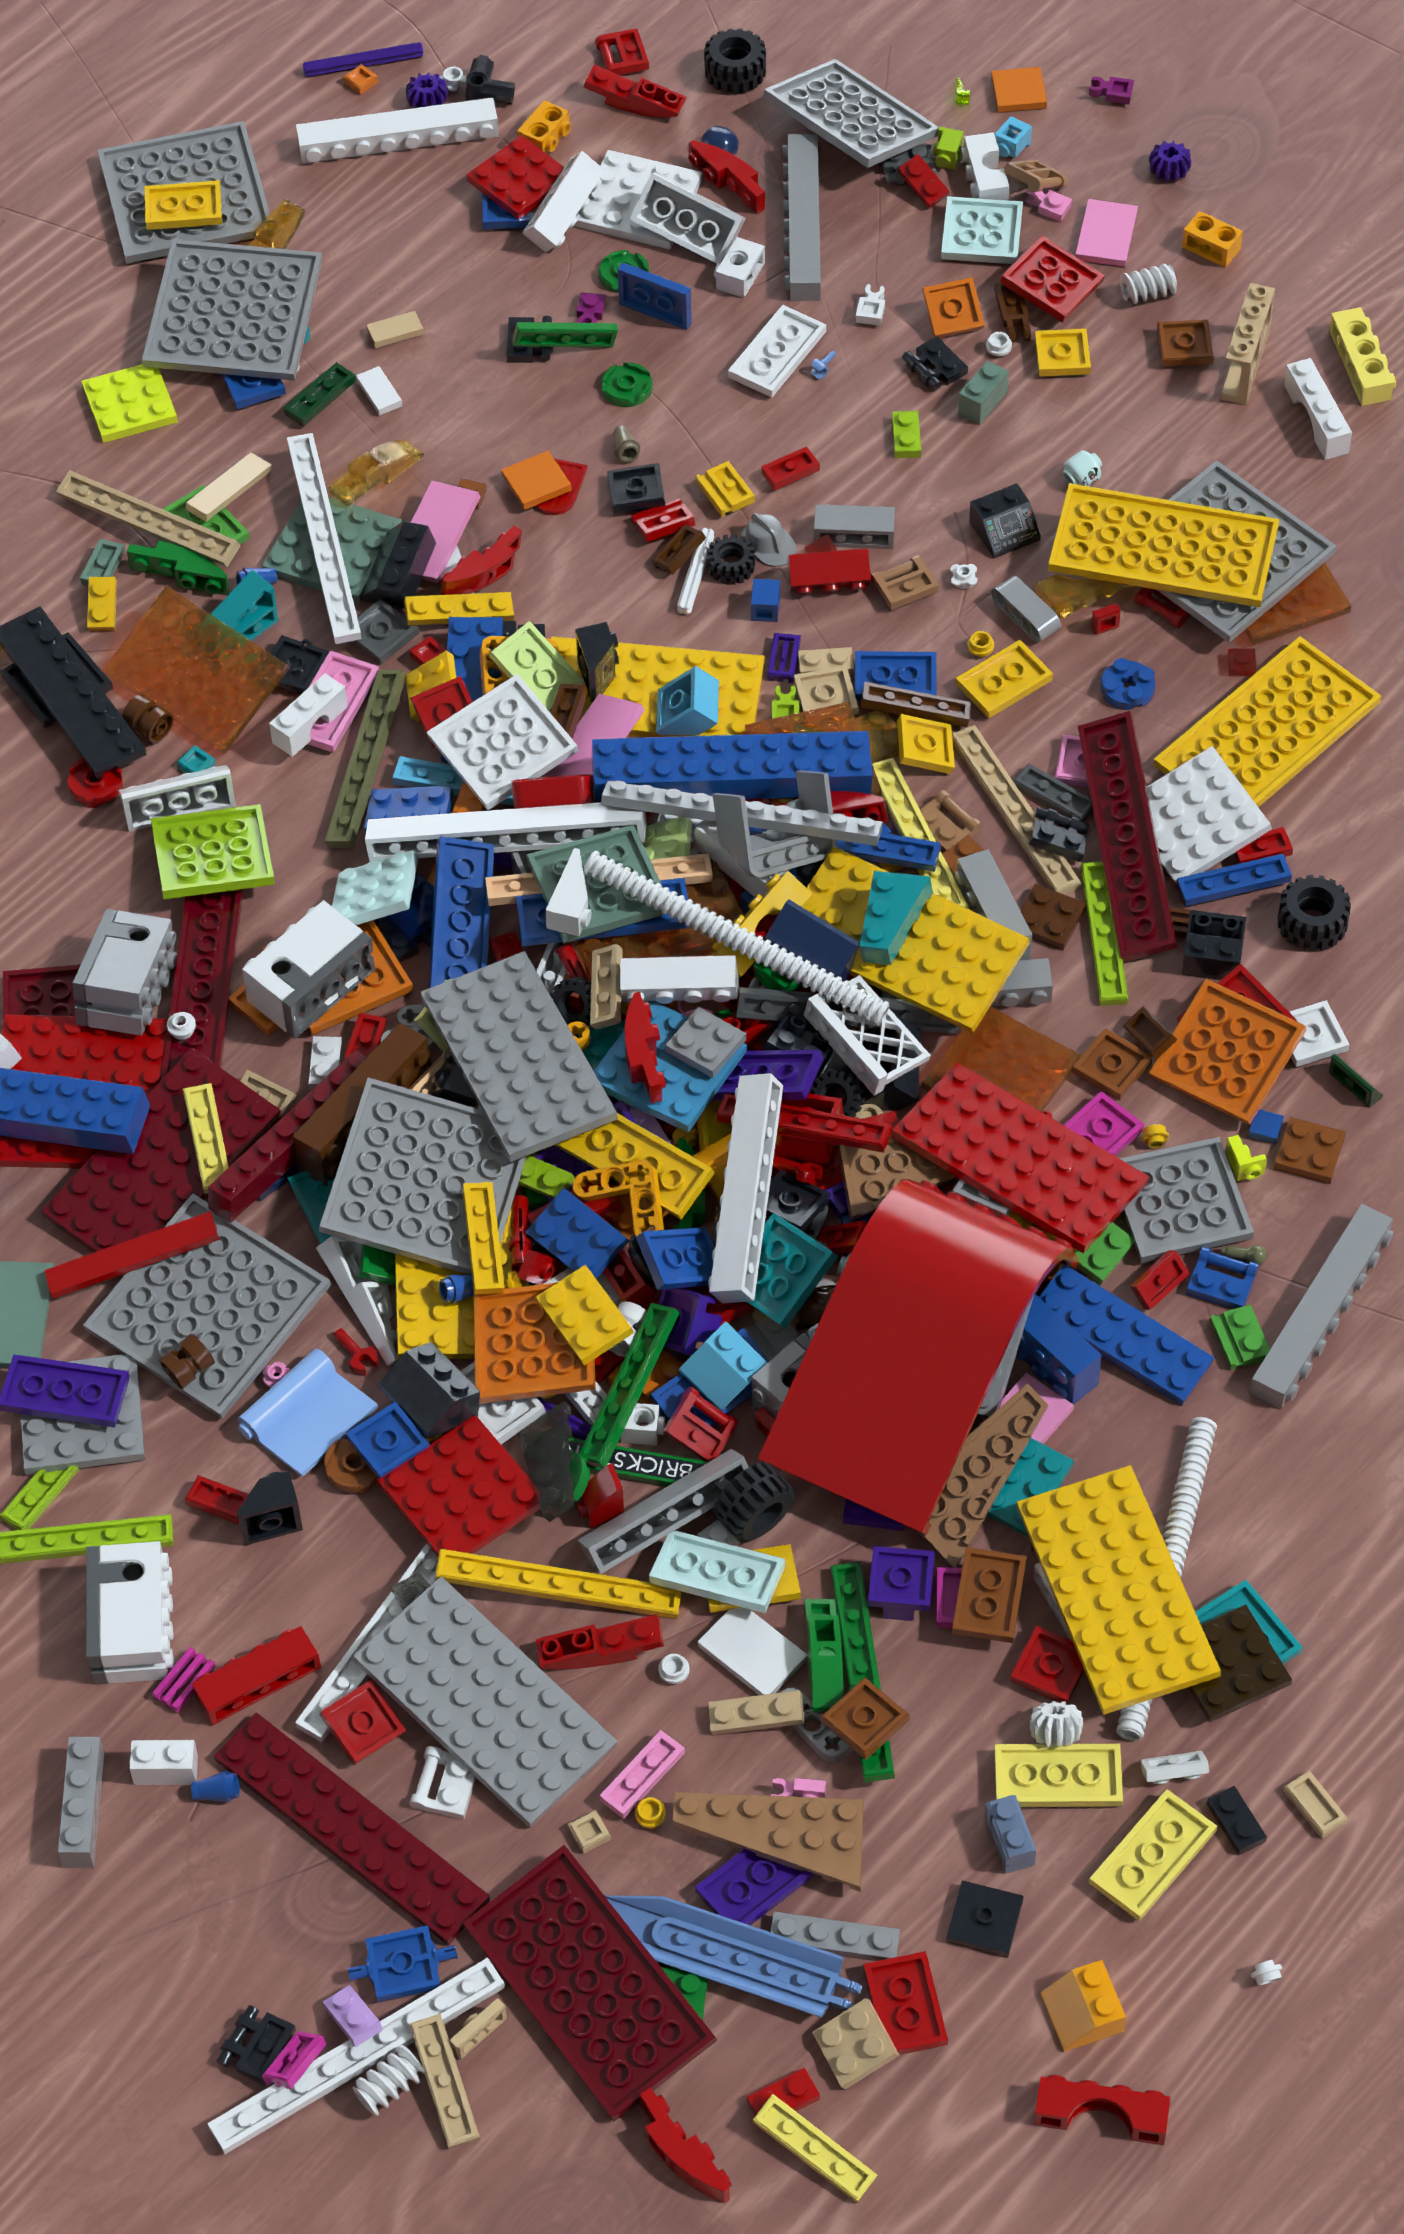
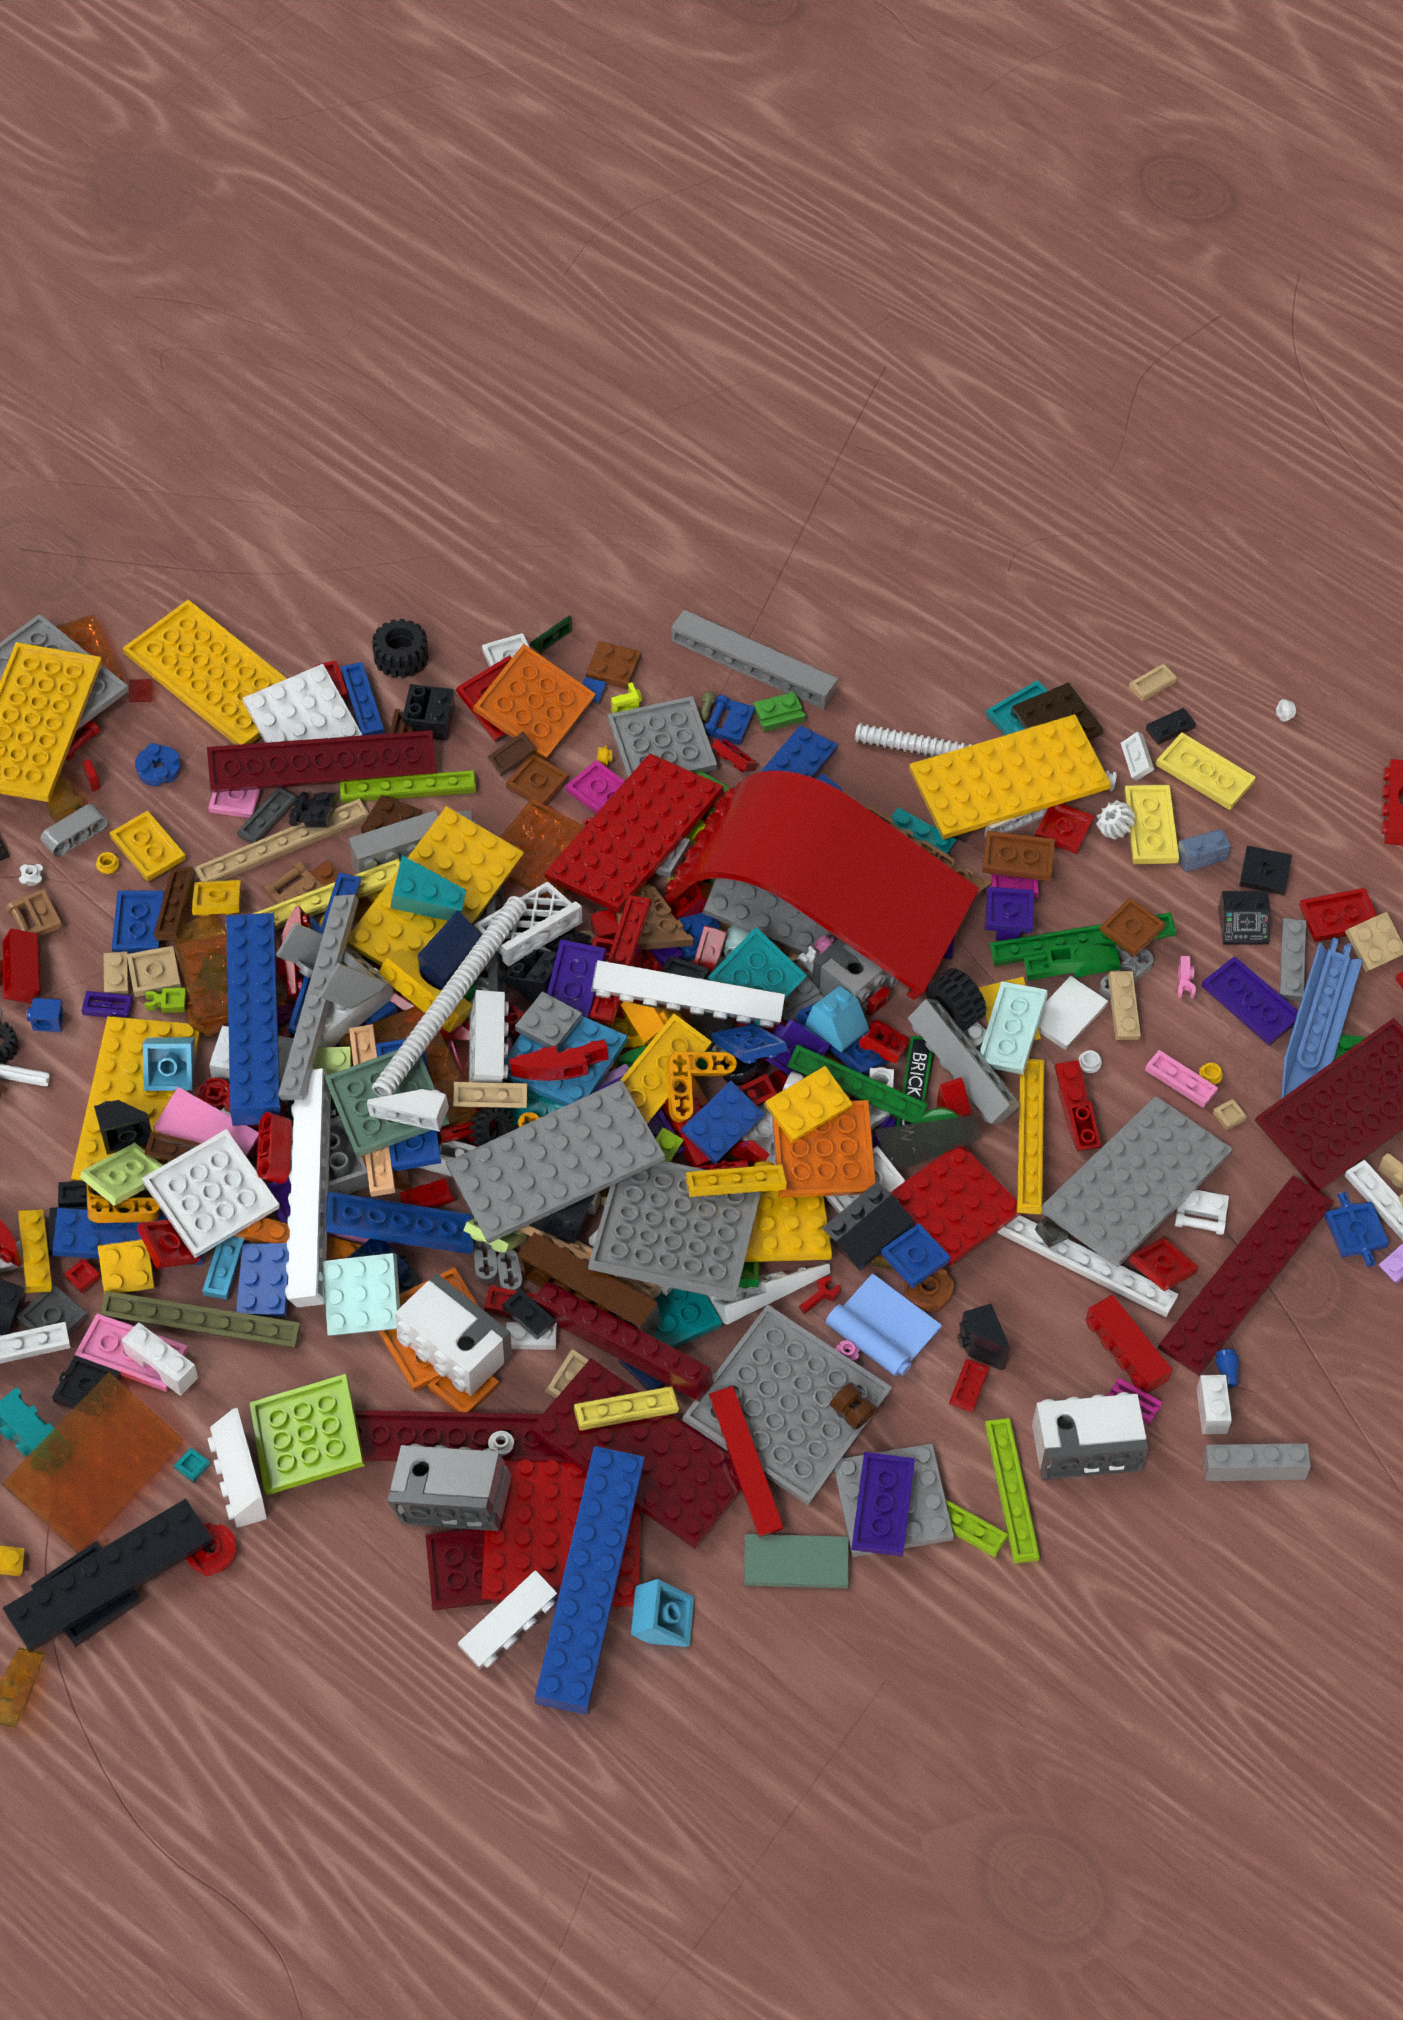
camera: 95 degrees left, 0 degrees up
reddish brown wheel [122,694,174,743] -> none
blue cone [439,1275,474,1304] -> none
medium nougat wing [673,1792,864,1892] -> none
light orange slope [1040,1960,1126,2052] -> none
none -> black plate [502,1289,555,1340]
none -> black slope [1218,891,1270,945]

